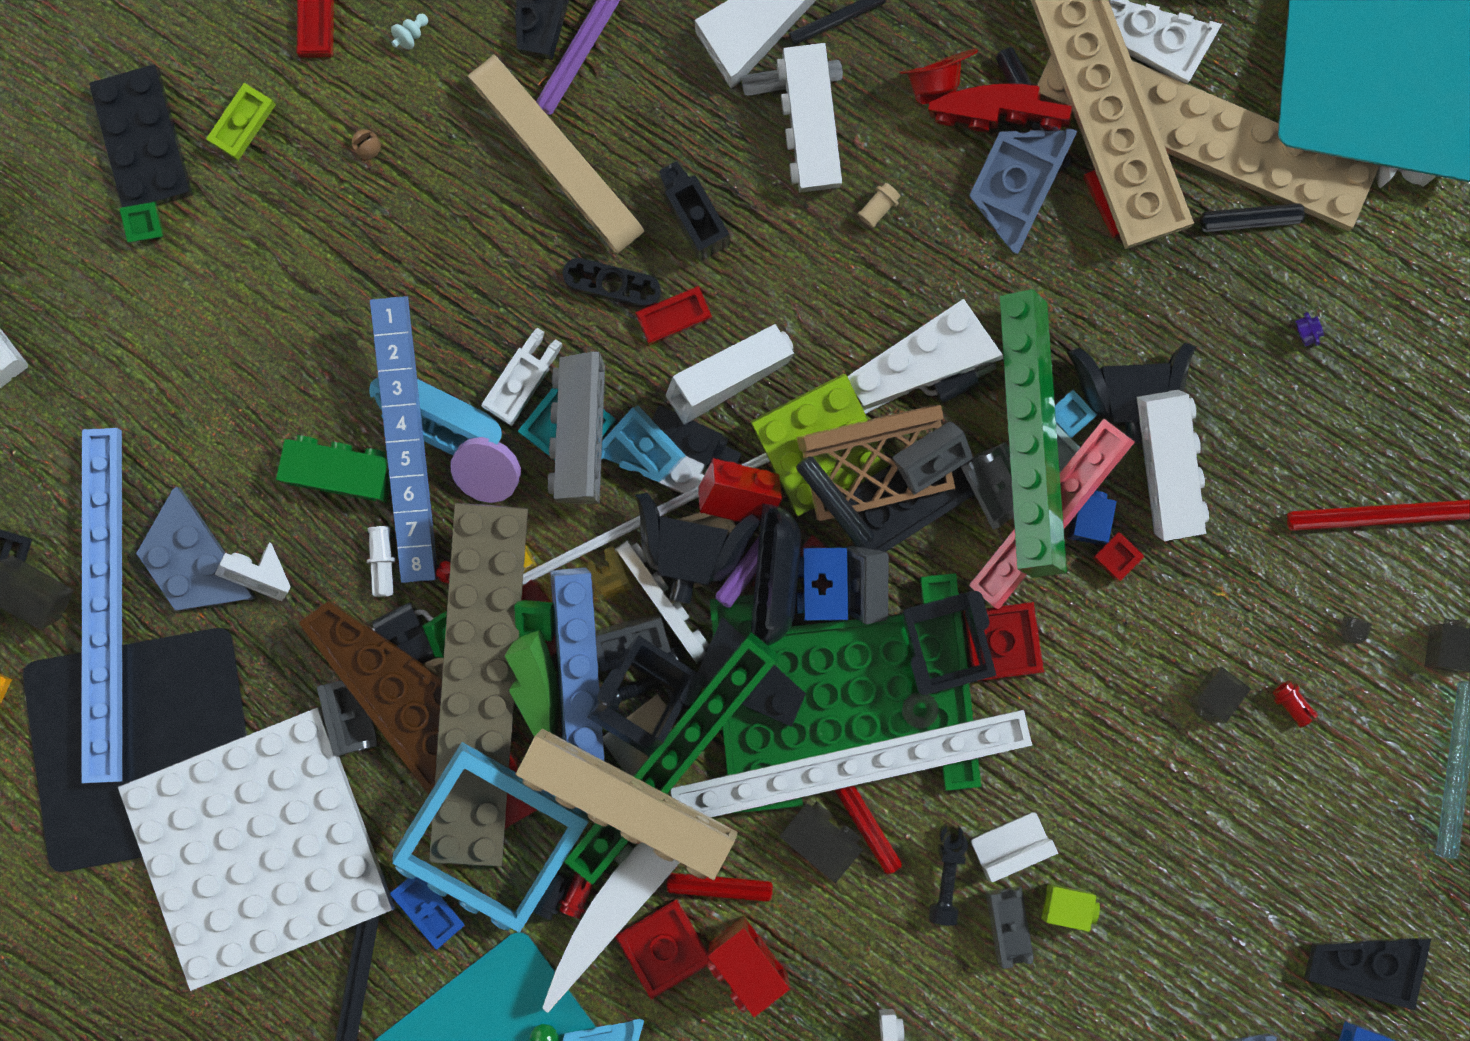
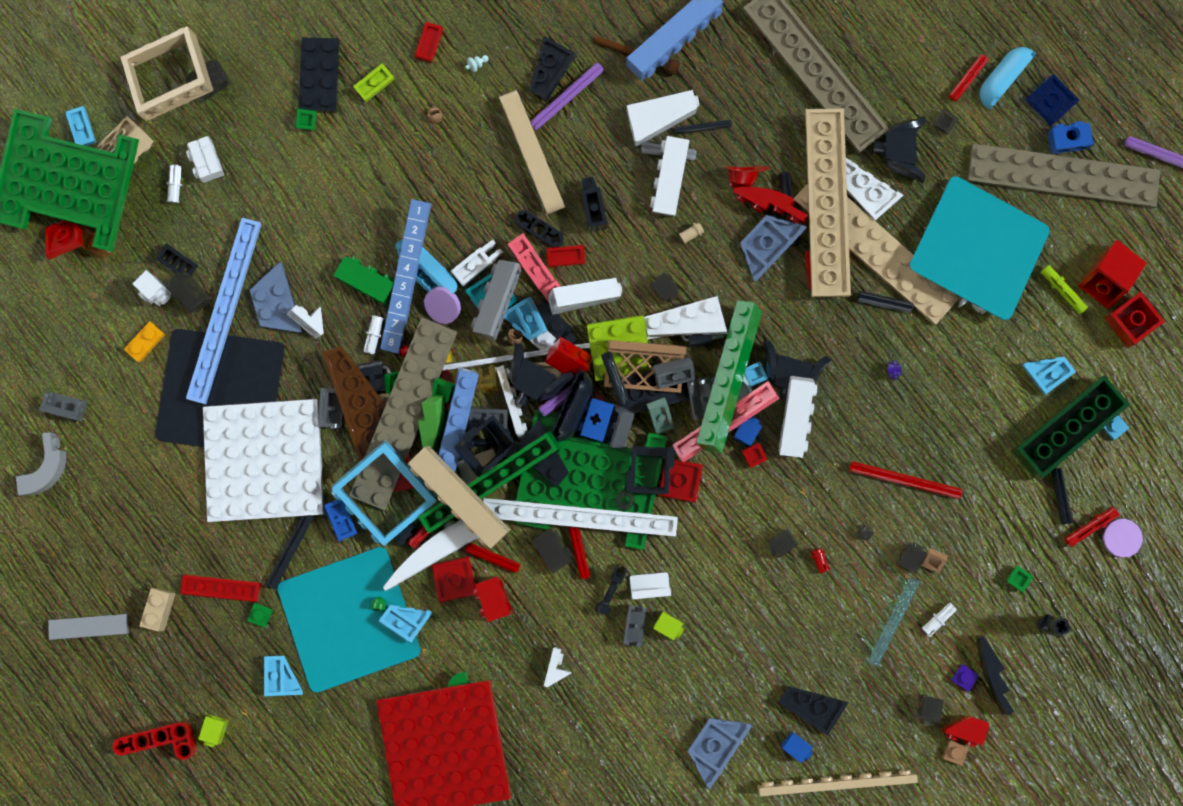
camera: 15 degrees right, 0 degrees up
none -> coral slope [507,233,561,303]
none -> medium nougat hinge [507,329,523,346]
none -> sand green plate [647,397,674,435]
none -> clear smoke brick [649,272,679,305]

